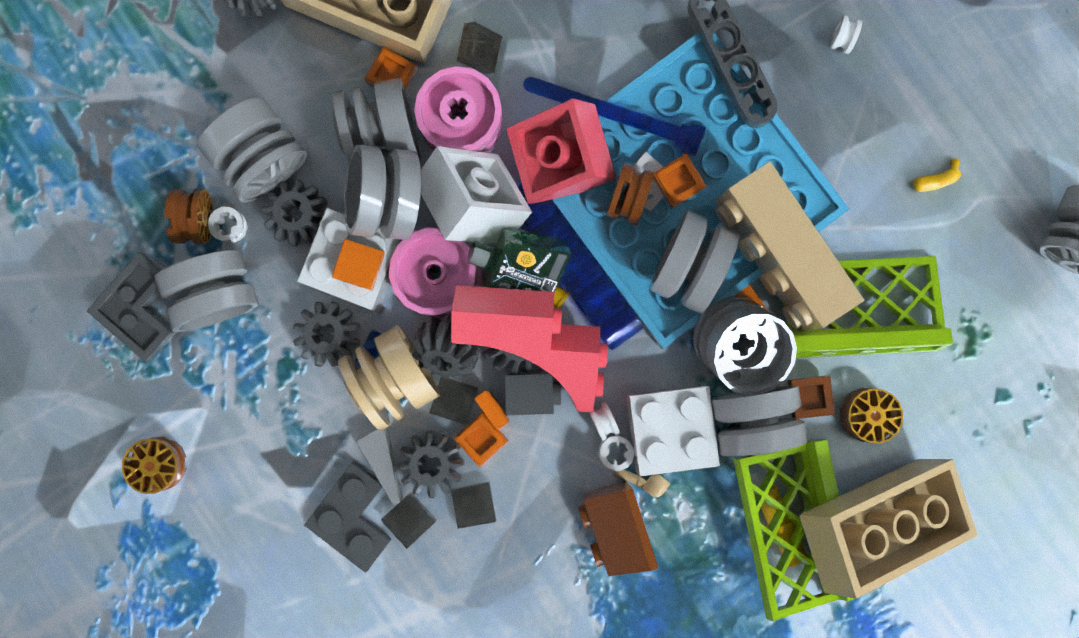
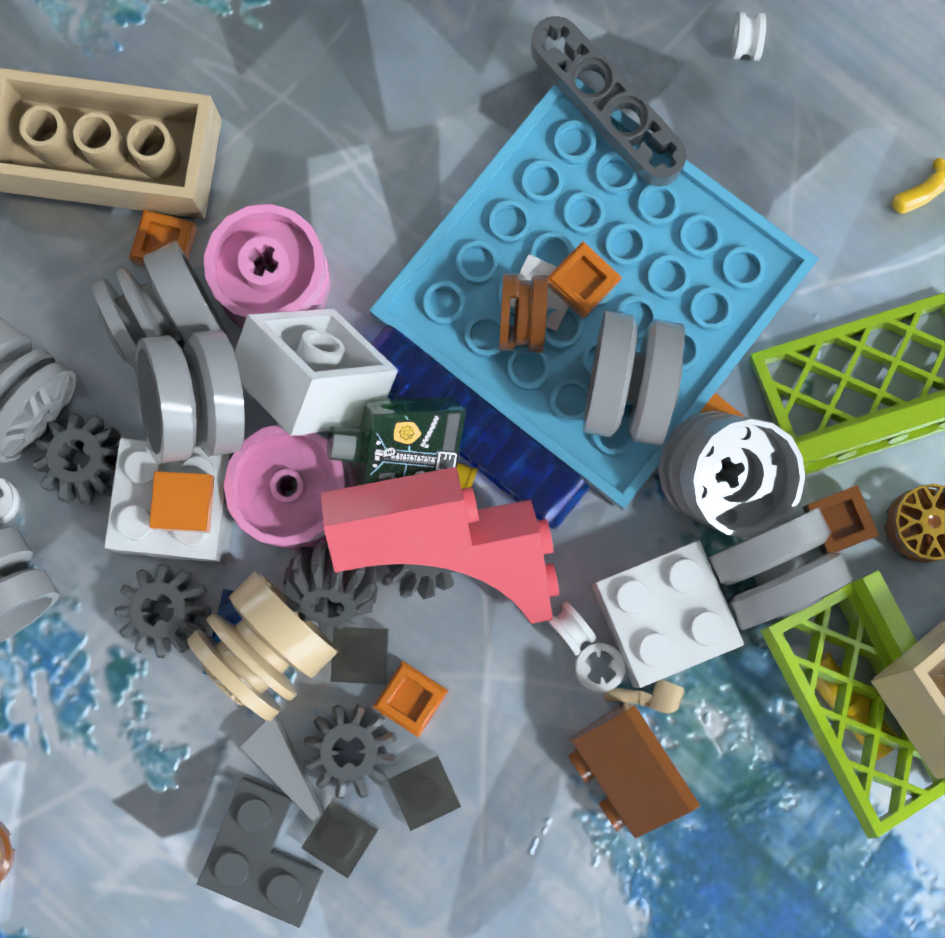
camera: 10 degrees left, 5 degrees down
clear smoke plate [456,22,502,74] -> none
orange tile [474,390,509,431] -> none
dark grey brick [505,374,561,415] -> none
coral slope [506,98,617,204] -> none
clear blue piece [523,76,706,157] -> none
tan brick [715,161,865,331] -> none

